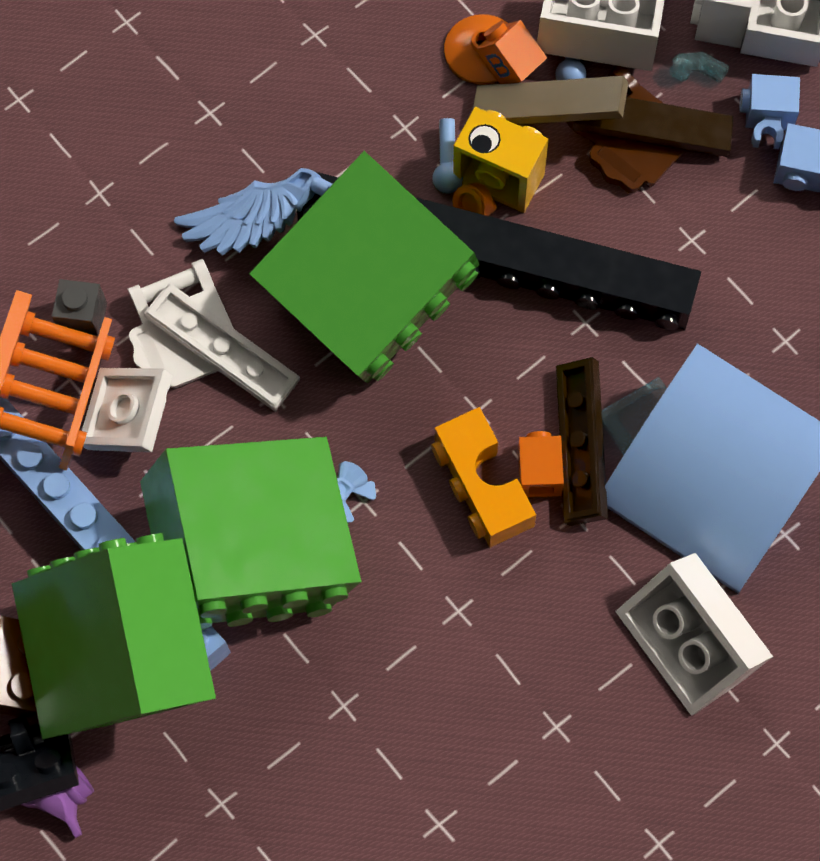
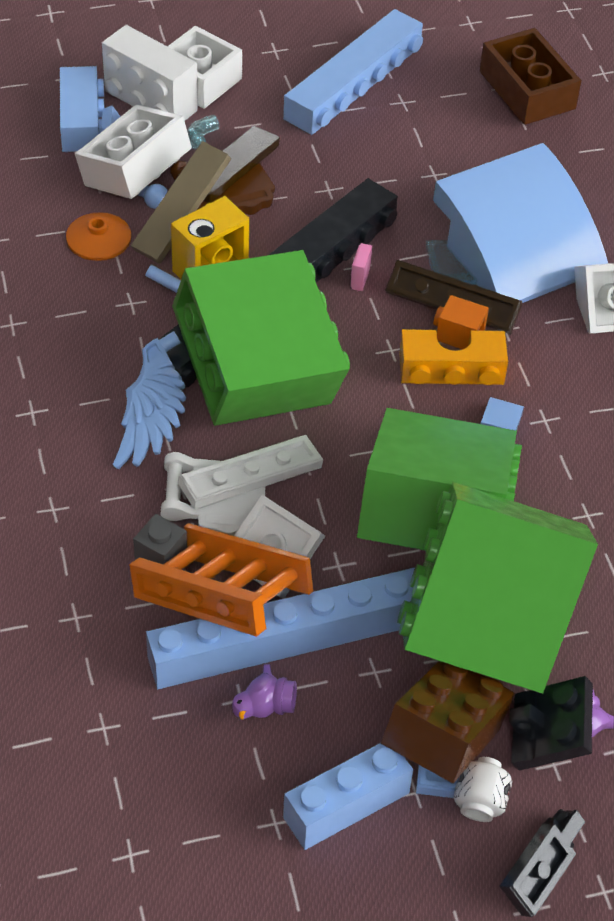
camera: 70 degrees left, 20 degrees down
orange brick [476,20,547,84] -> none
light blue brick [739,74,800,149] -> none
none -> bright pink tile [350,243,372,291]
none -> light blue tile [481,397,524,430]

